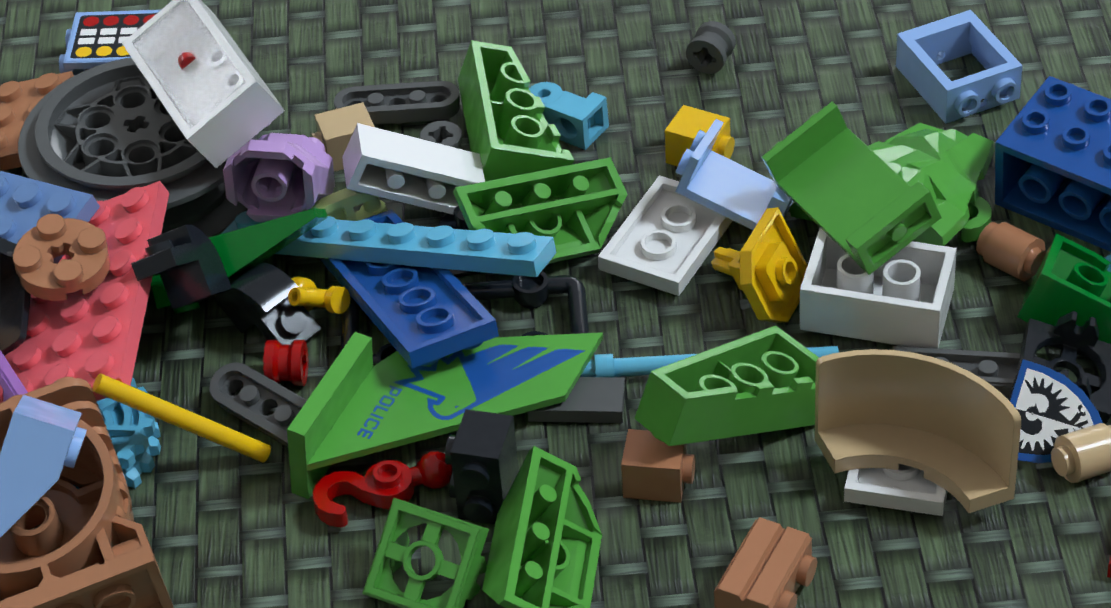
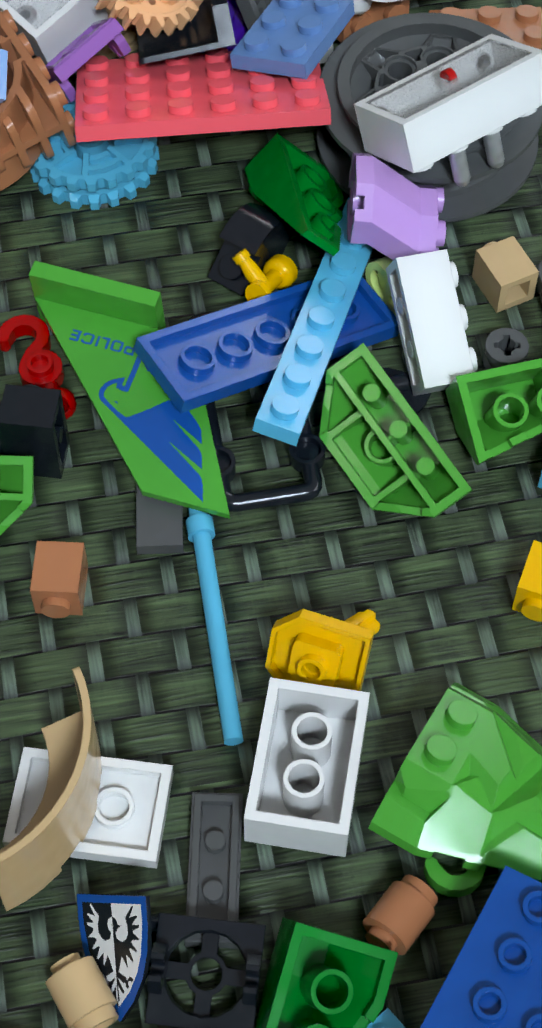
camera: 80 degrees right, 15 degrees up
nougat plate [13,214,110,301] -> none
yellow bar [92,373,271,463] -> none
black brick [131,225,232,310] -> none
dark grey plate [209,362,307,448] -> none
red wheel [263,340,308,386] -> none
white plate [598,175,733,296] -> none
bright green wedge [634,325,819,446] -> none
light blue panel [675,119,793,230] -> none
bright green panel [761,102,942,275] -> none

